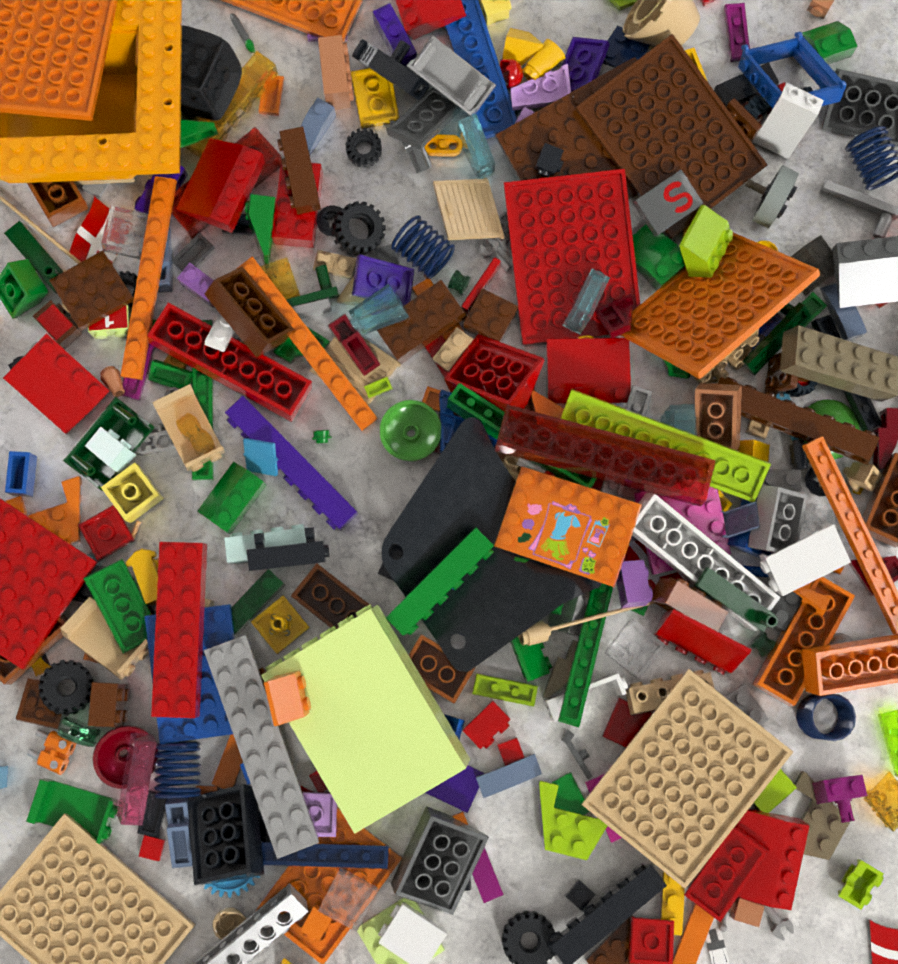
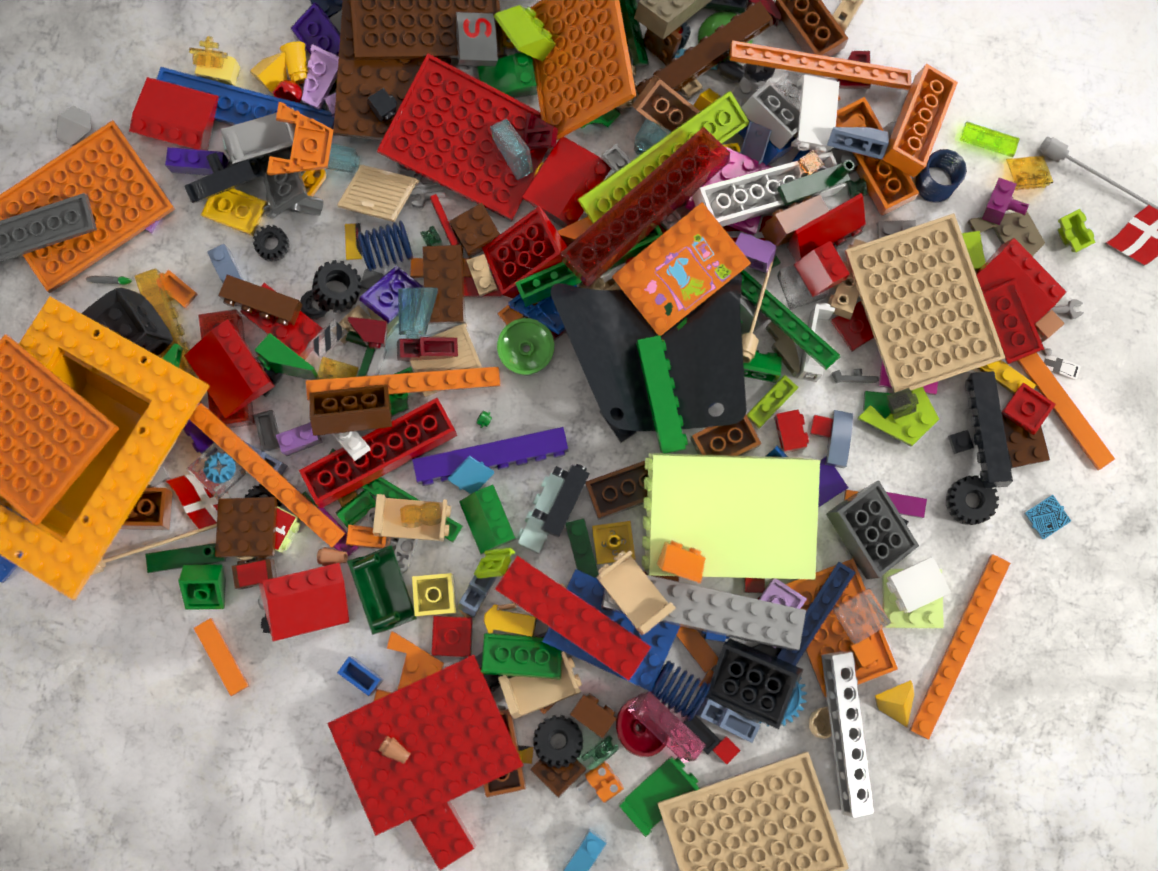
camera: 55 degrees left, 0 degrees up
light aqua brick [85,427,136,474] -> none
nougat brick [318,35,354,110] -> none
lime piece [364,377,393,398] -> none
tan piece [843,462,882,495] -> none
none -> dark azure gear [203,452,236,483]
none -> orange wing [267,102,334,175]
none -> clear tile [307,318,348,359]
none -> yellow sticker [345,223,362,260]
none -> orange tile [346,525,386,549]
none -> dark red slope [348,317,388,349]
none -> sand blue slope [457,575,497,618]
none -> lime plate [474,548,515,578]
none -> tan panel [596,551,676,635]
none -> red slope [794,241,850,297]
none -> clear orange tile [797,150,825,175]
none -> sand blue slope [827,127,889,159]
none -> clear smoke brick [887,388,919,420]

